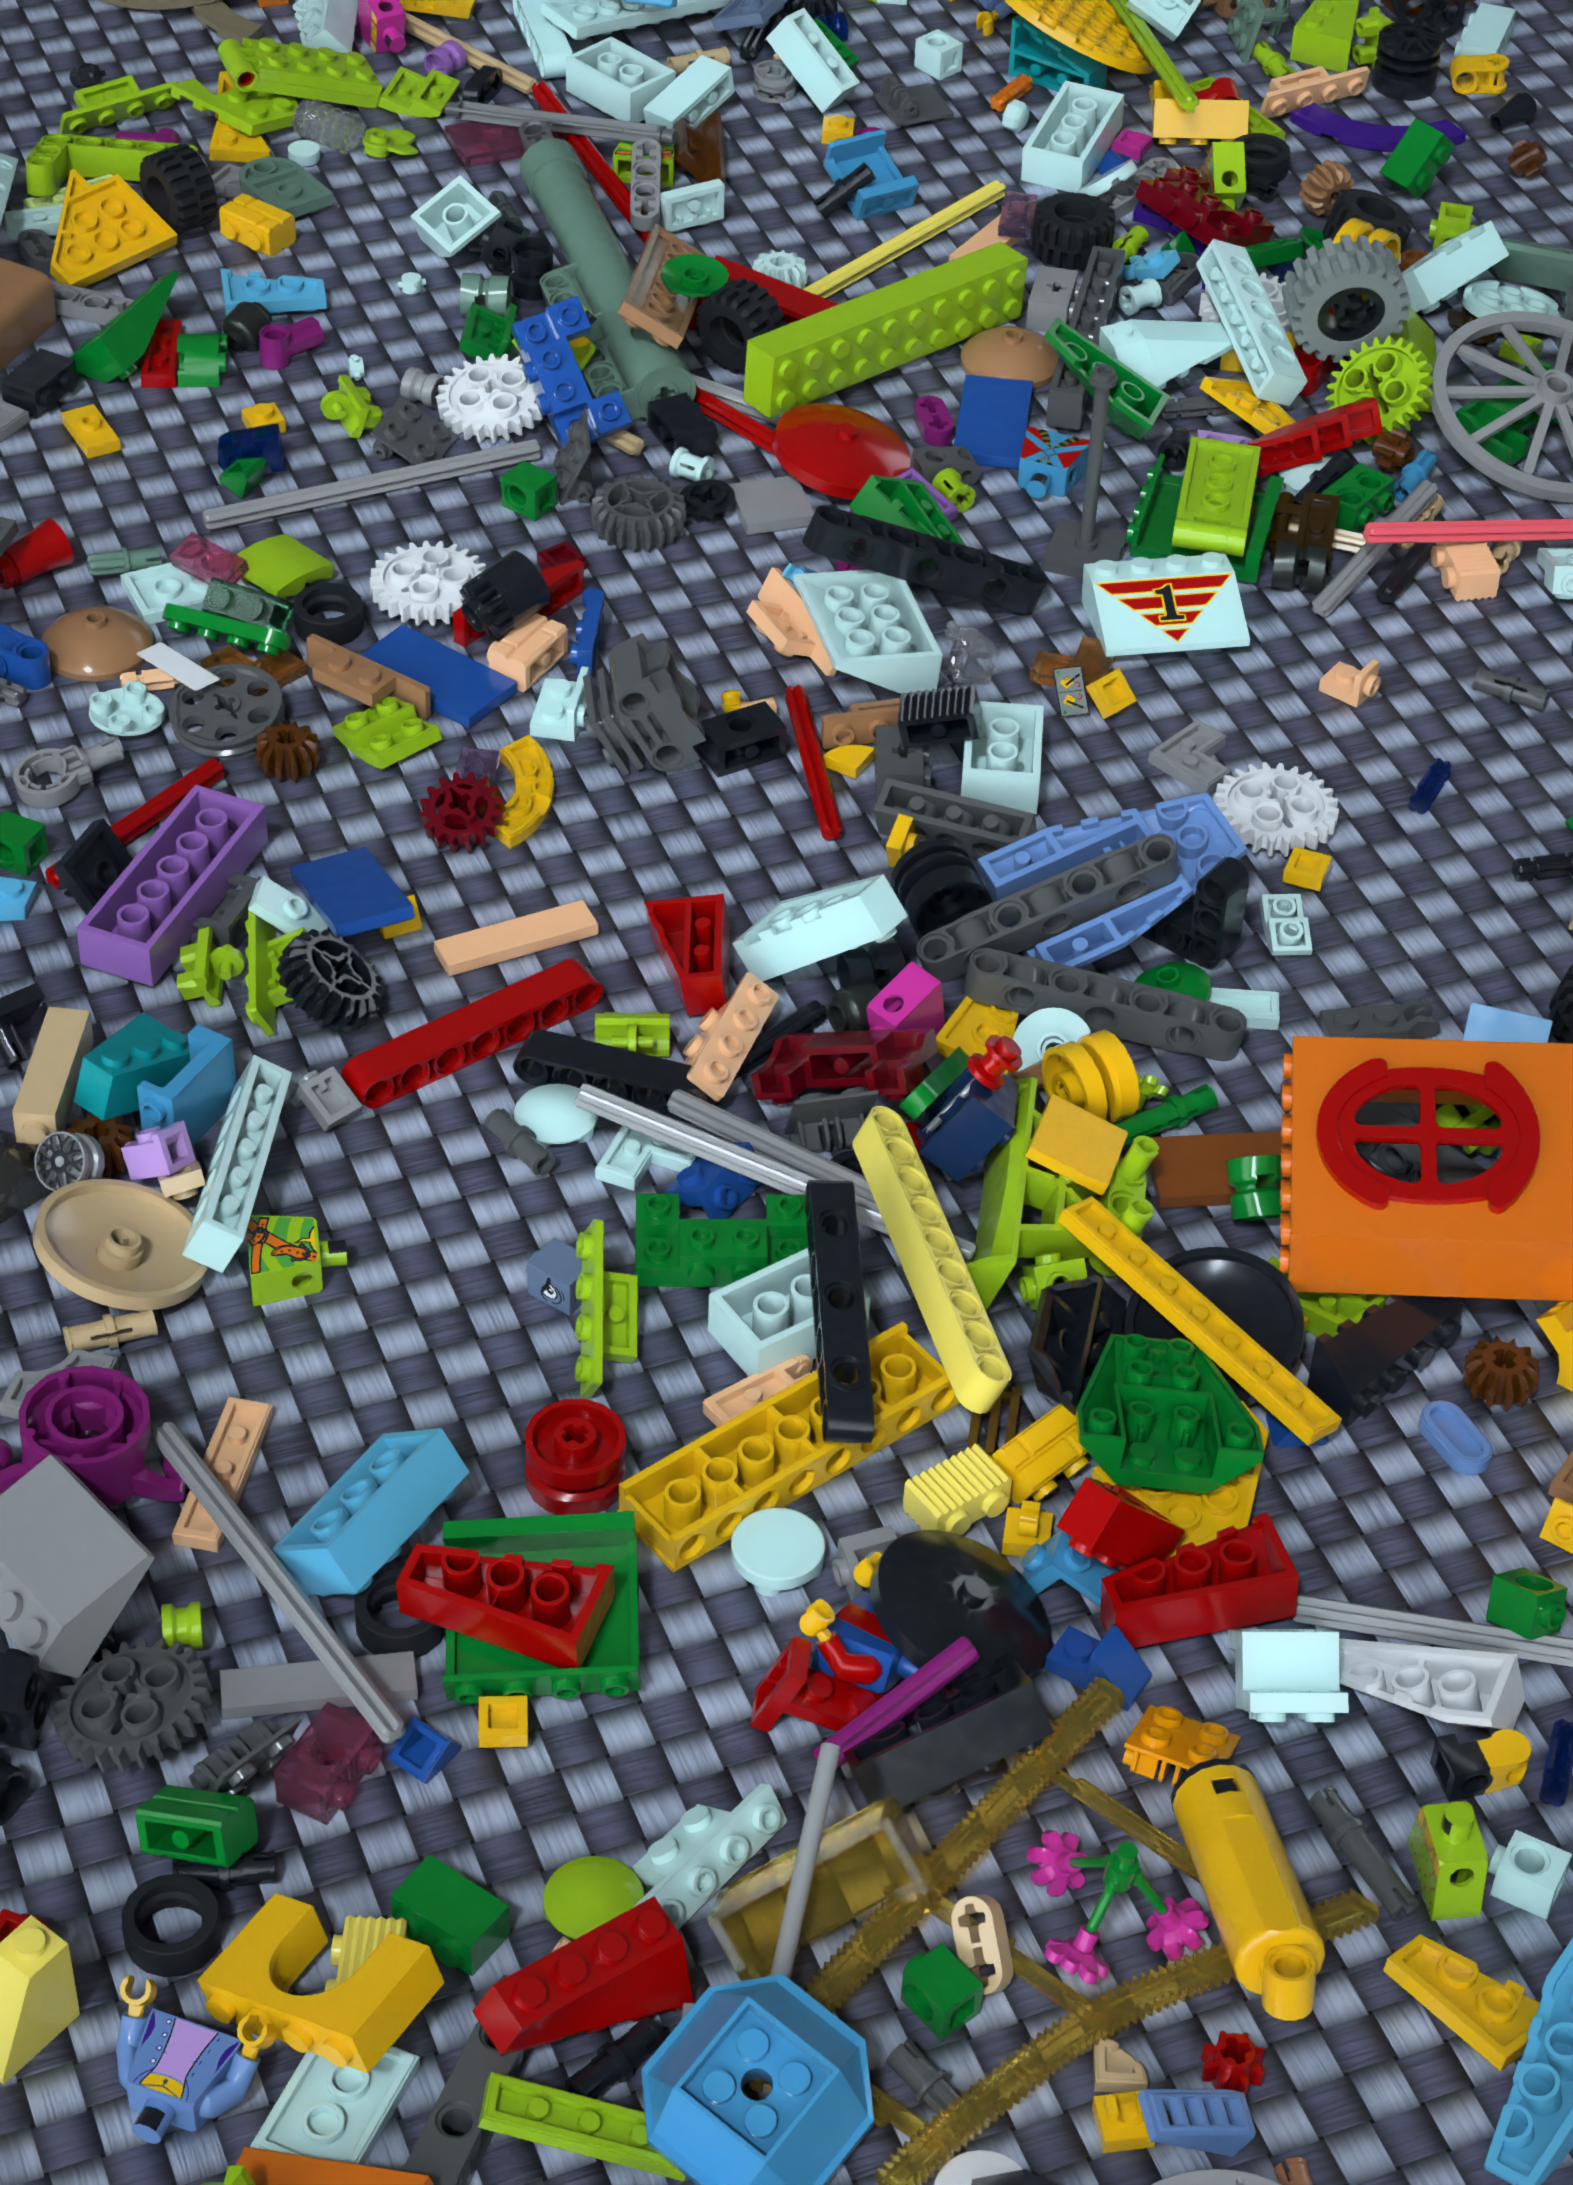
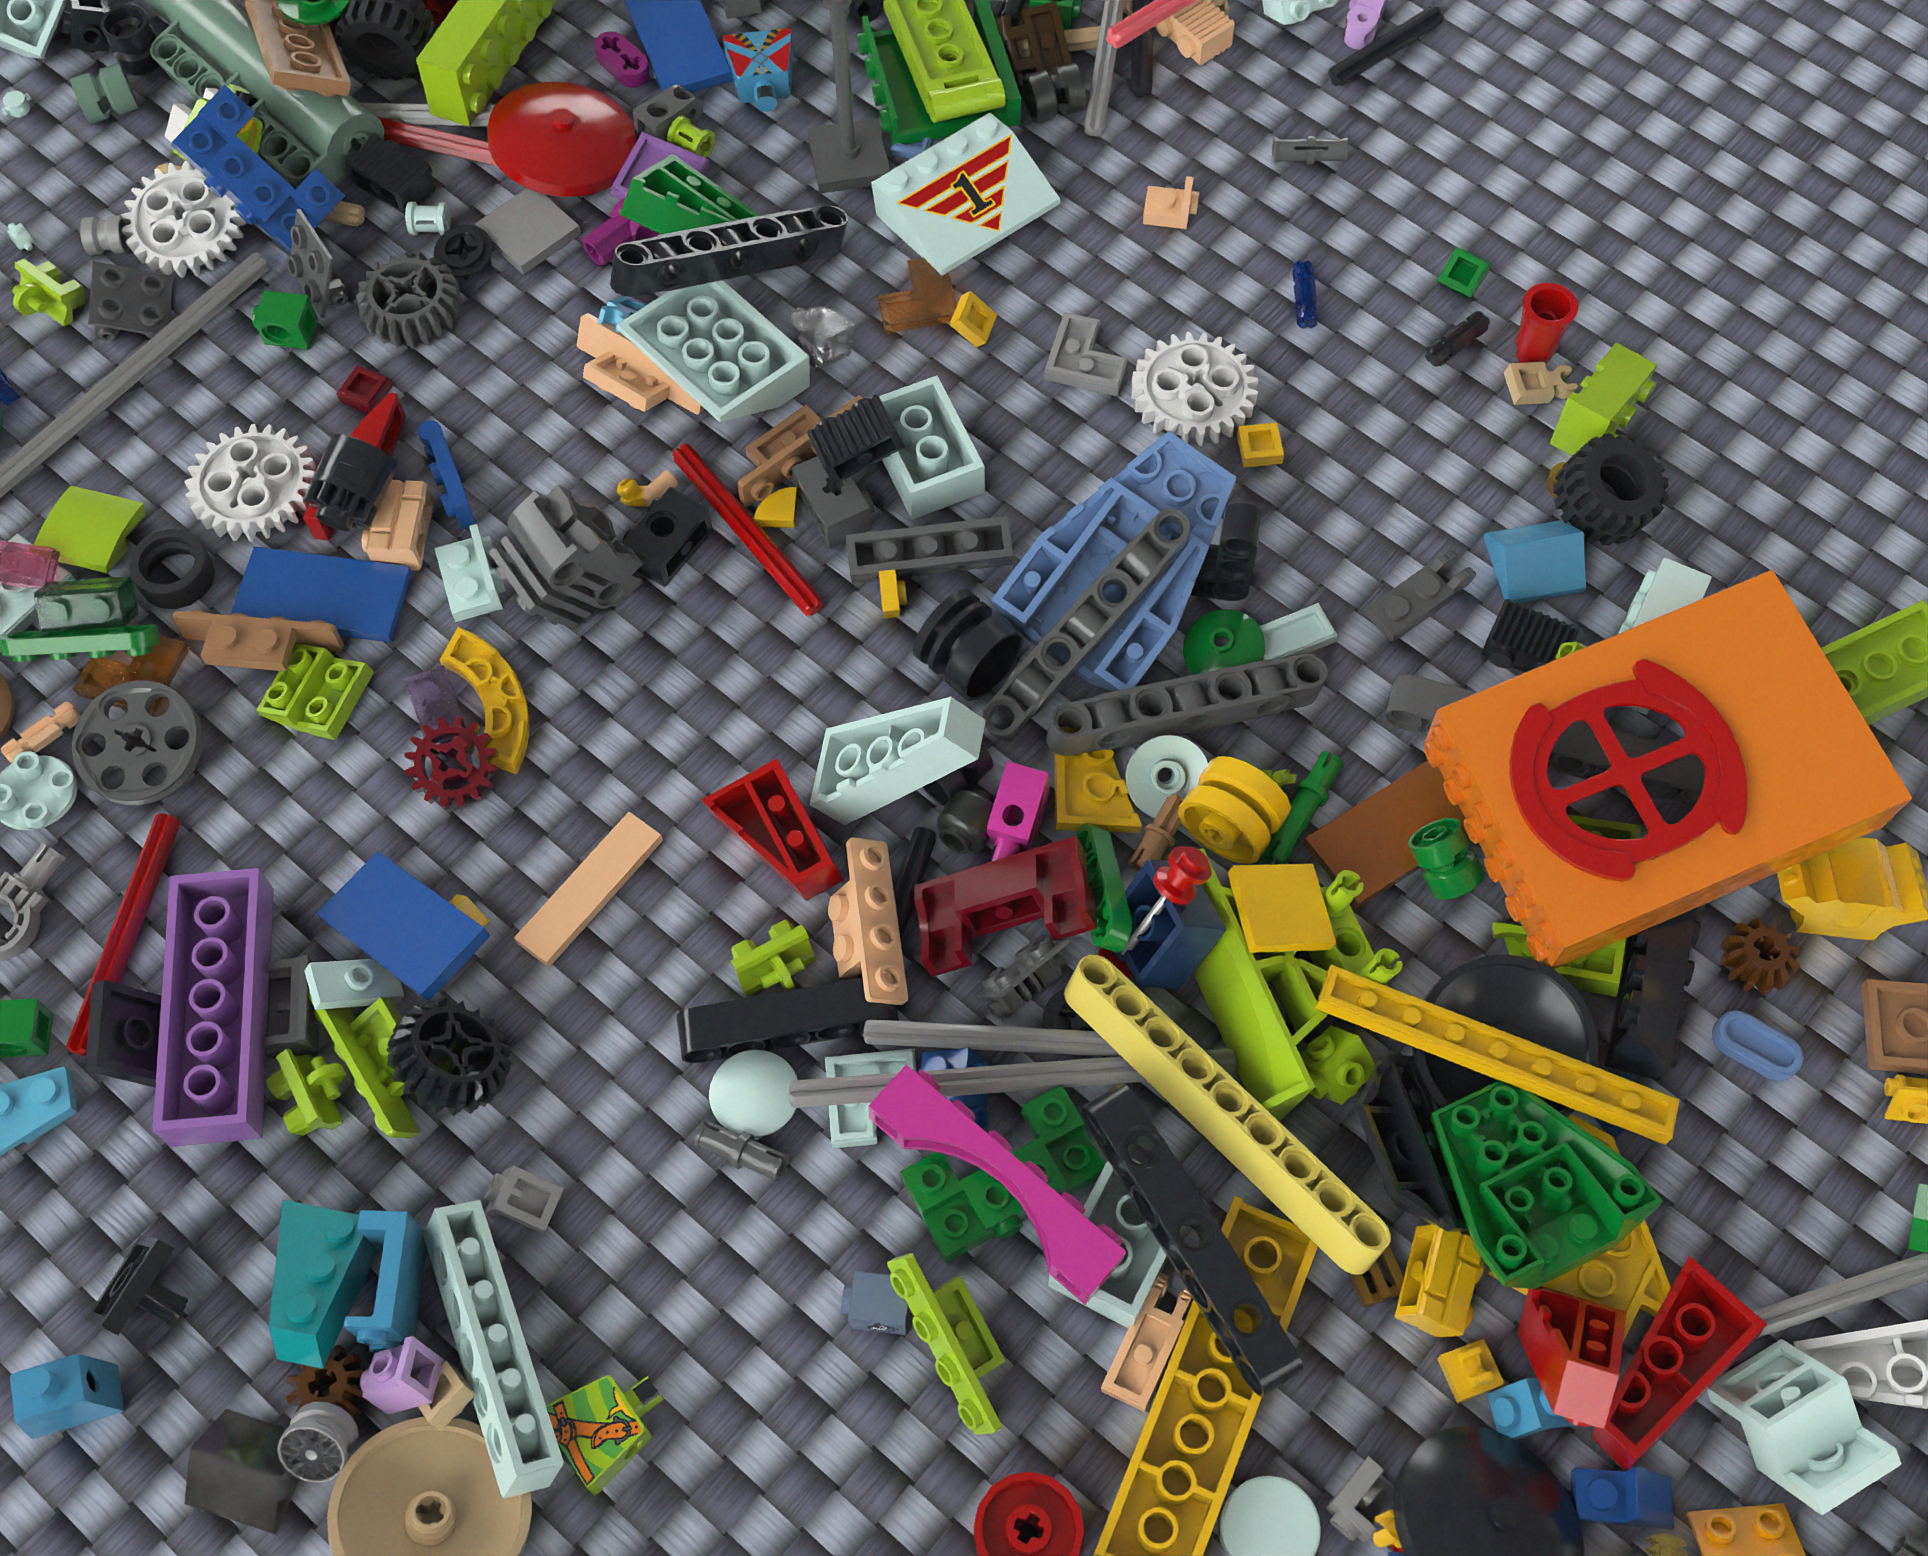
camera: 25 degrees left, 20 degrees up
tan brick [12,1007,94,1153] -> none
white sticker [137,642,220,691] -> none
reddish brown gear [255,721,320,783] -> none
red beam [341,959,603,1109] -> none
green bracket [458,302,519,361] -> none
light yellow brick [903,1443,1012,1535] -> none
light grey sticker [1053,666,1090,718] -> none
light aqua slope [1259,894,1313,955] -> none
none -> dark pink arch [868,1064,1126,1305]

